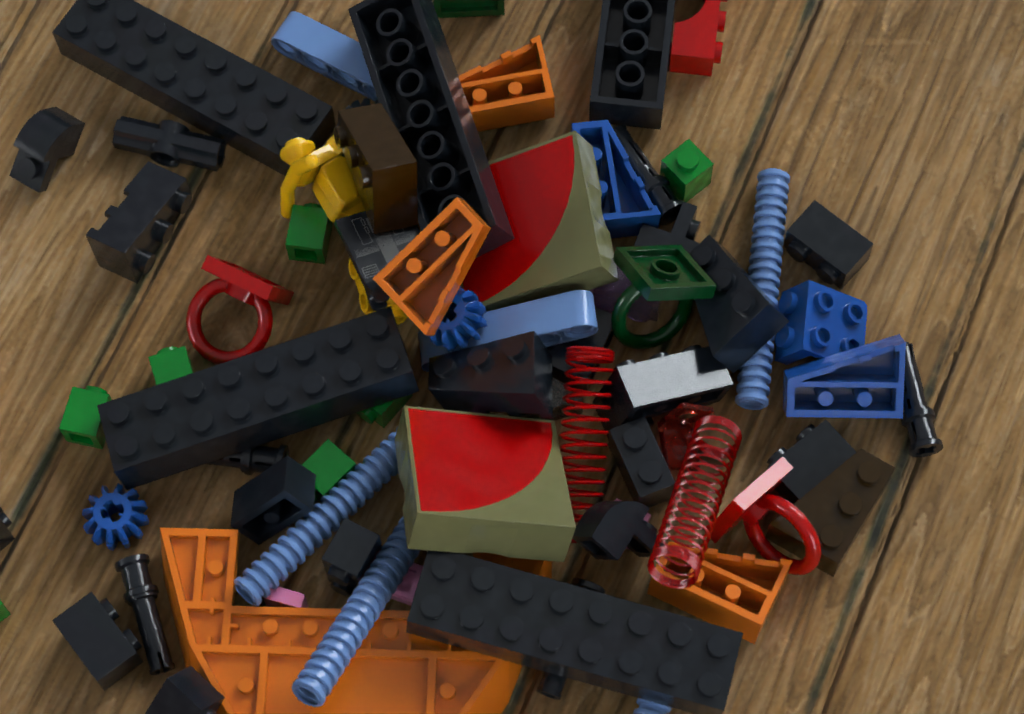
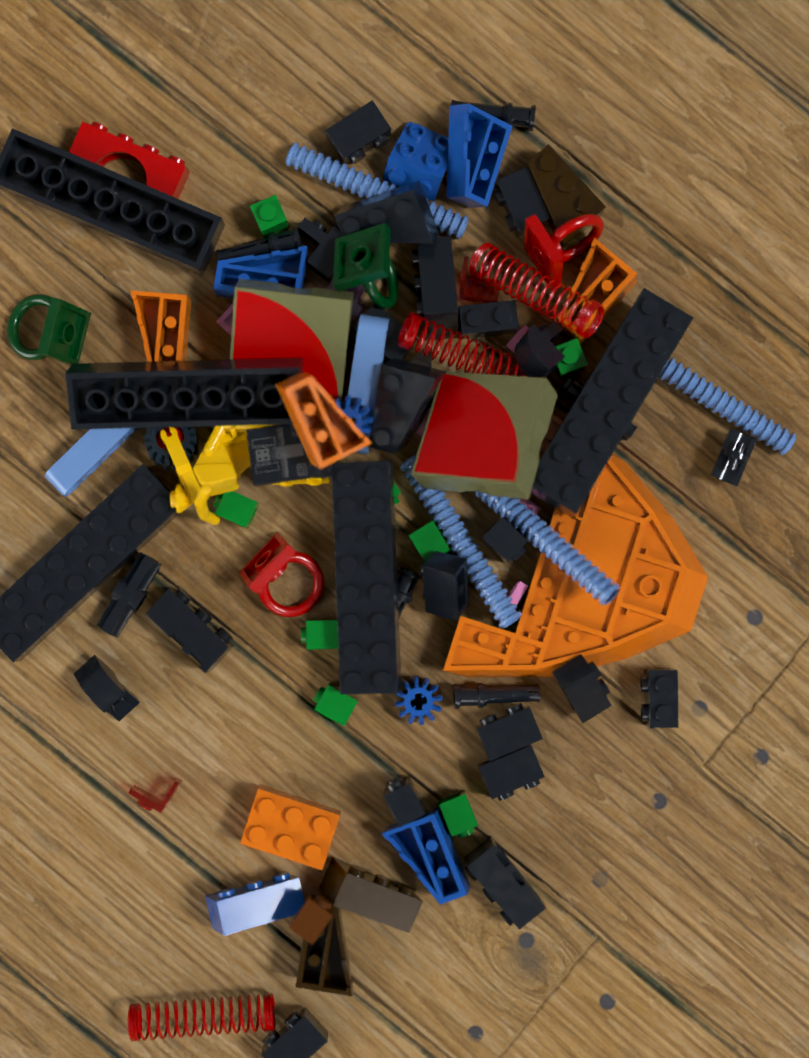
camera: 75 degrees left, 20 degrees up
dark brown wedge [334,103,418,234] -> none
none -> black brick [477,744,545,801]
none -> green brick [554,338,588,379]

